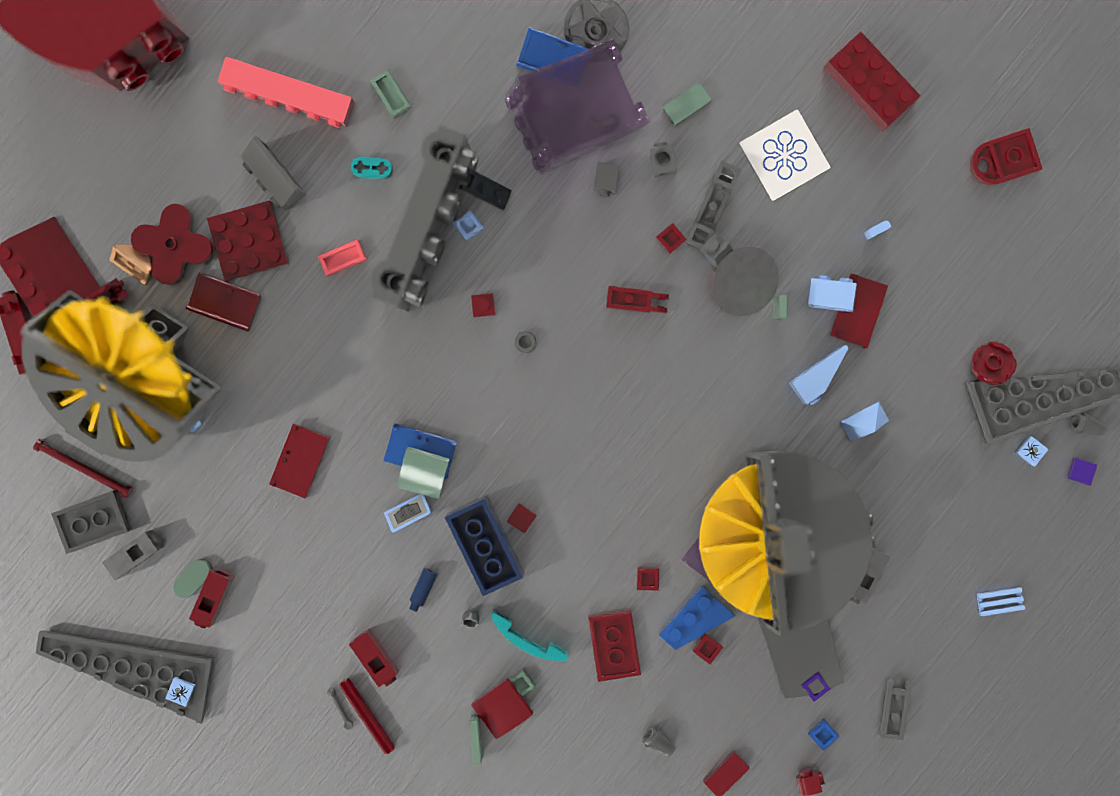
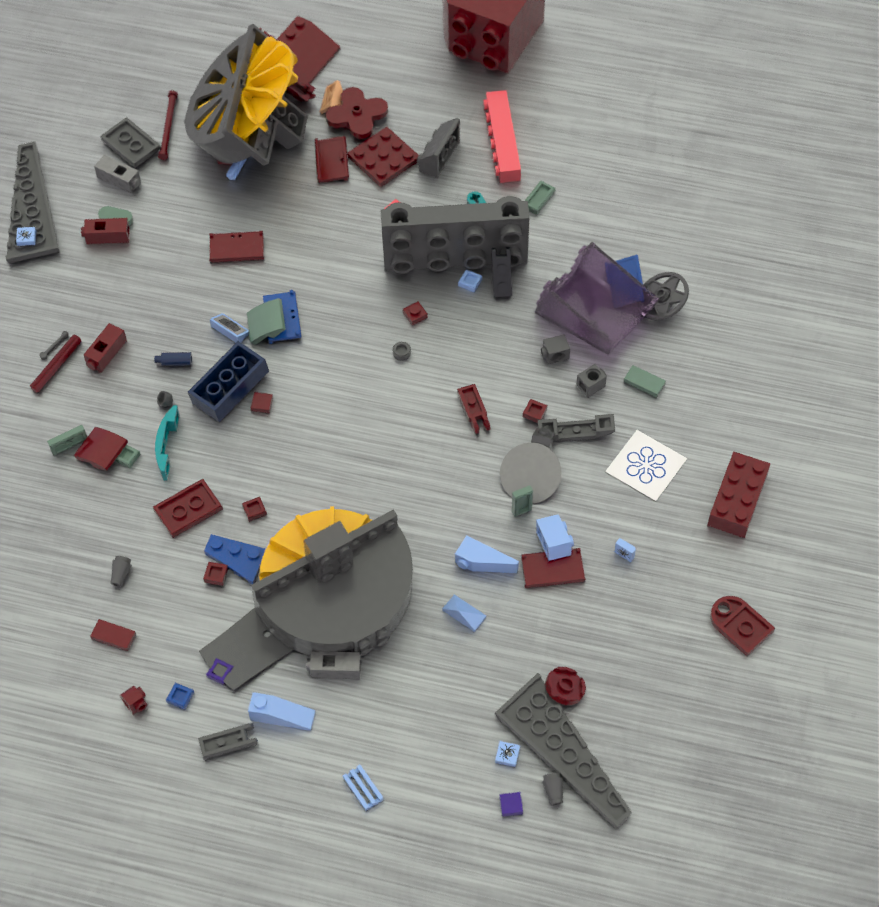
camera: 65 degrees right, 30 degrees down
none -> light blue slope [248,692,315,731]

